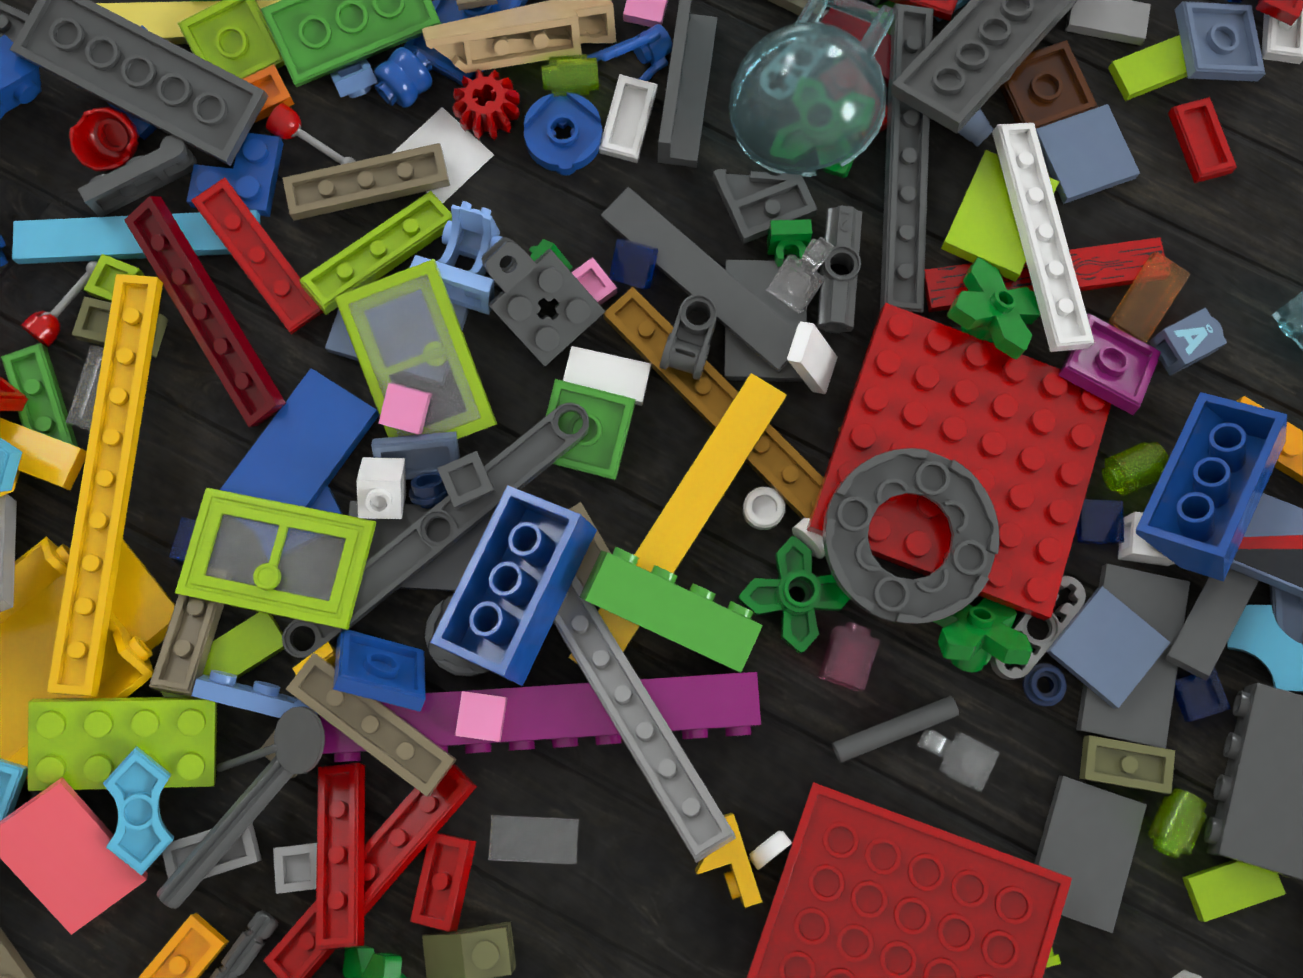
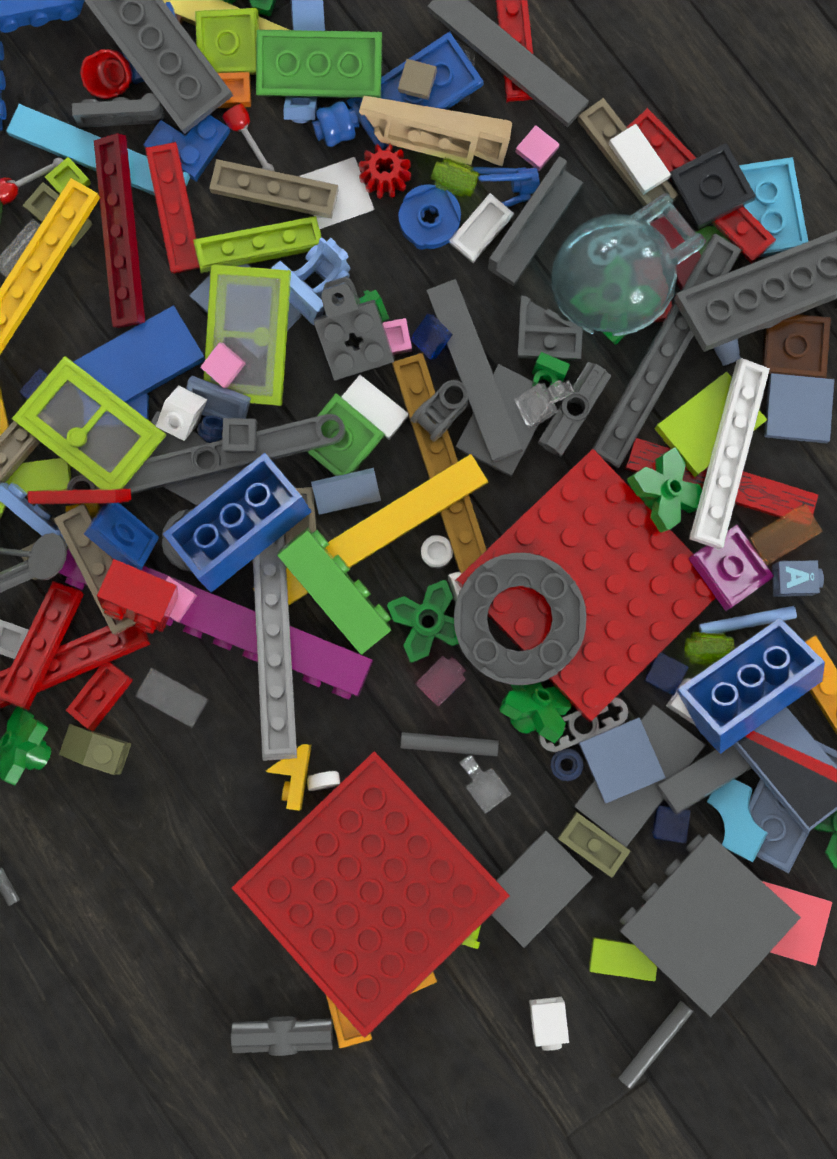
camera: 30 degrees right, 5 degrees up
white tile [787,321,838,394] -> none
clear neon green brick [1147,788,1207,859] -> none
none -> red tile [27,489,131,504]
none -> red brick [97,559,178,634]
none -> sand blue tile [311,468,381,515]
none -> light blue bar [699,606,797,637]

